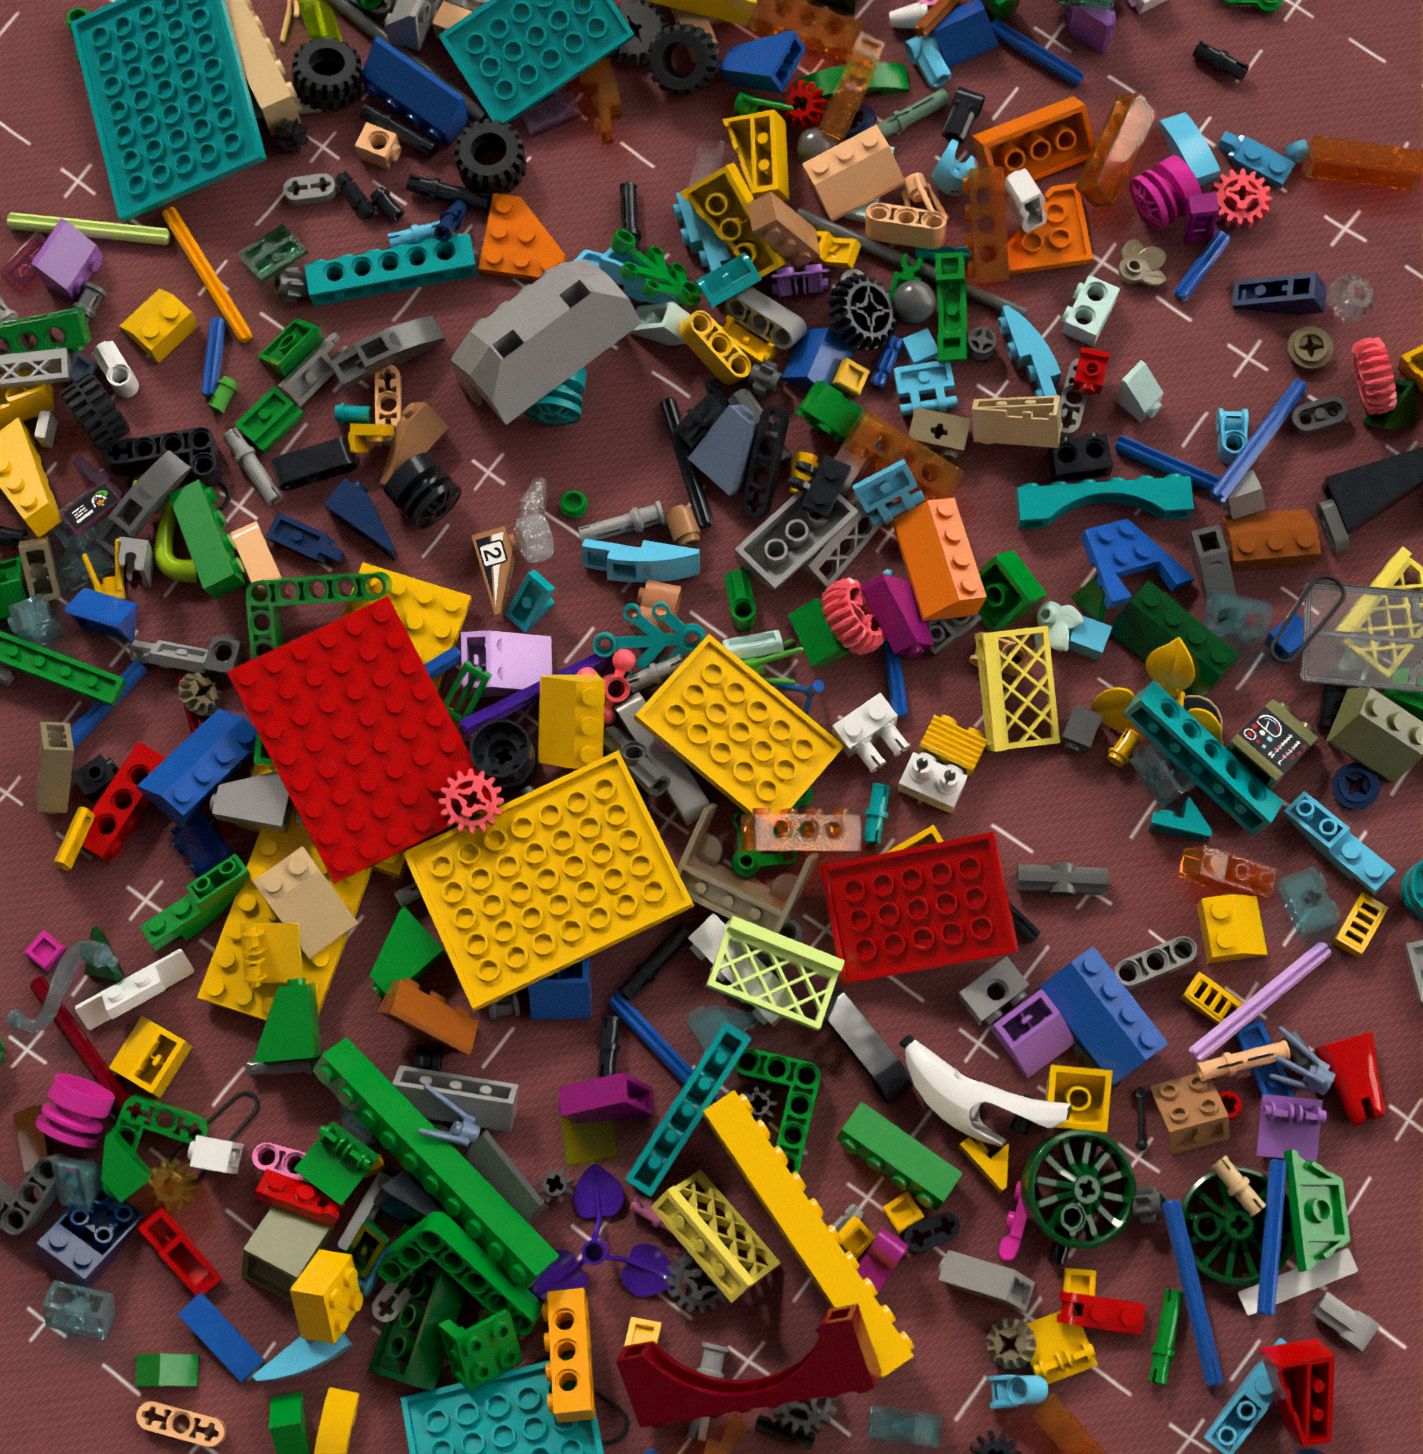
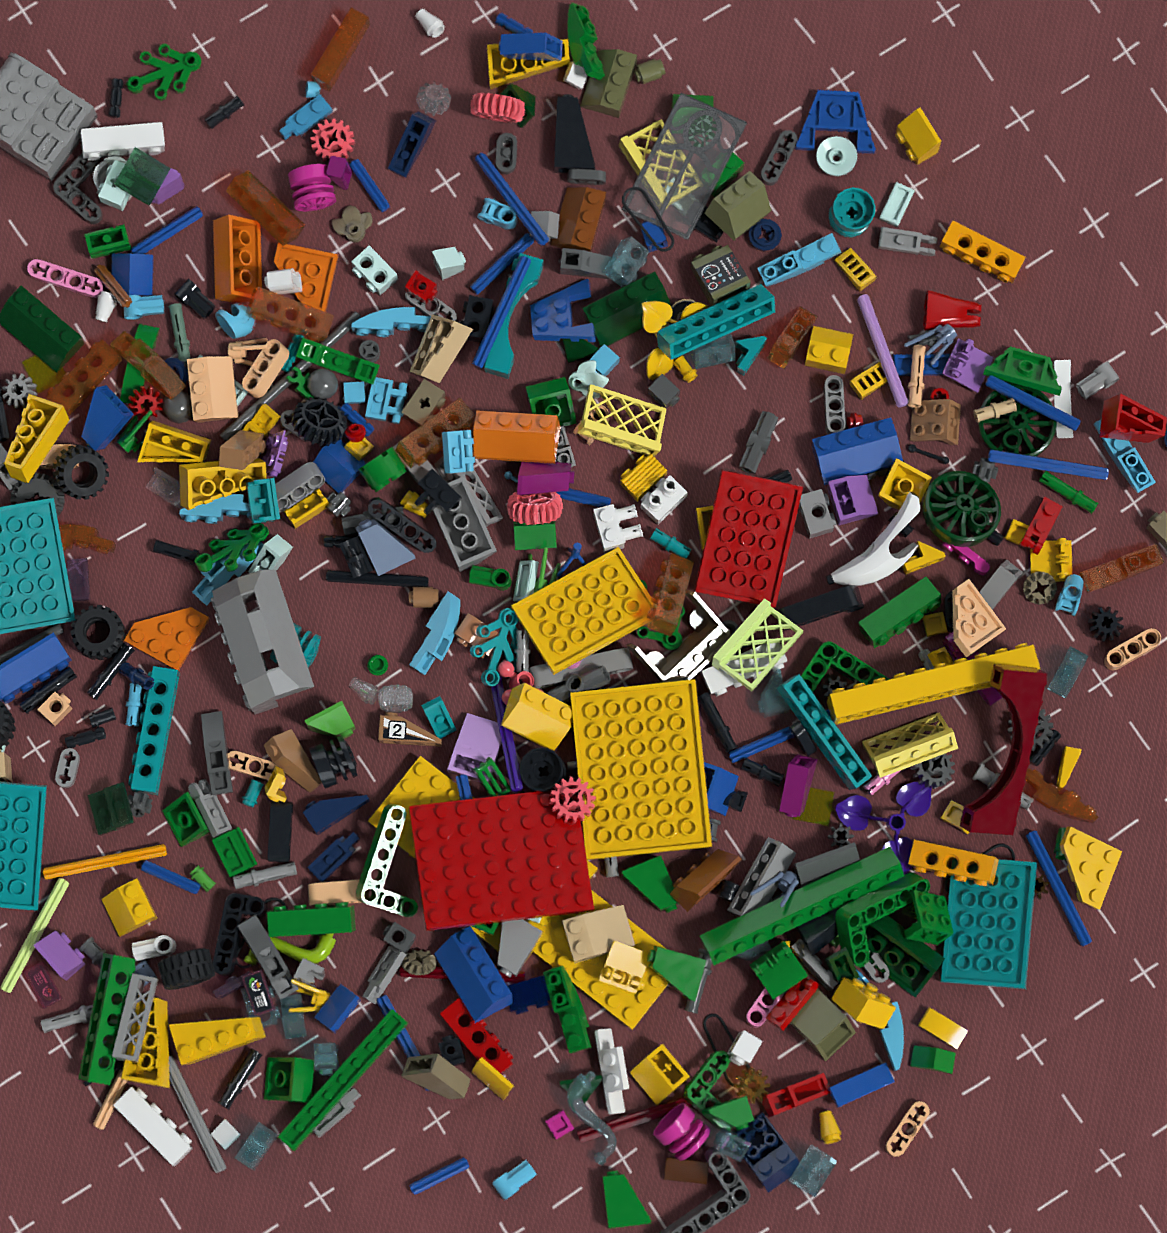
camera: 75 degrees left, 5 degrees up
dark tan brick [18,536,61,604] -> none
white tile [34,410,58,448] -> none
green slope [135,1353,199,1387] -> none
black gear [274,118,309,154] -> none
light grey pin [578,500,666,544] -> none
yellow beam [678,310,752,385] -> none
medium azure slope [1159,112,1221,186] -> none
clear light blue brick [1276,866,1340,939] -> none
dark tan gear [1287,326,1333,371] -> none
none -> bright green slope [304,701,356,739]
none -> red plate [345,424,366,443]
none -> blue axle [473,256,531,368]
none -> black tile [723,790,748,812]
none -> black beam [789,721,817,757]
none -> yellow cone [819,1111,842,1144]
none -> red plate [847,413,863,429]
none -> light nougat plate [952,579,1006,657]

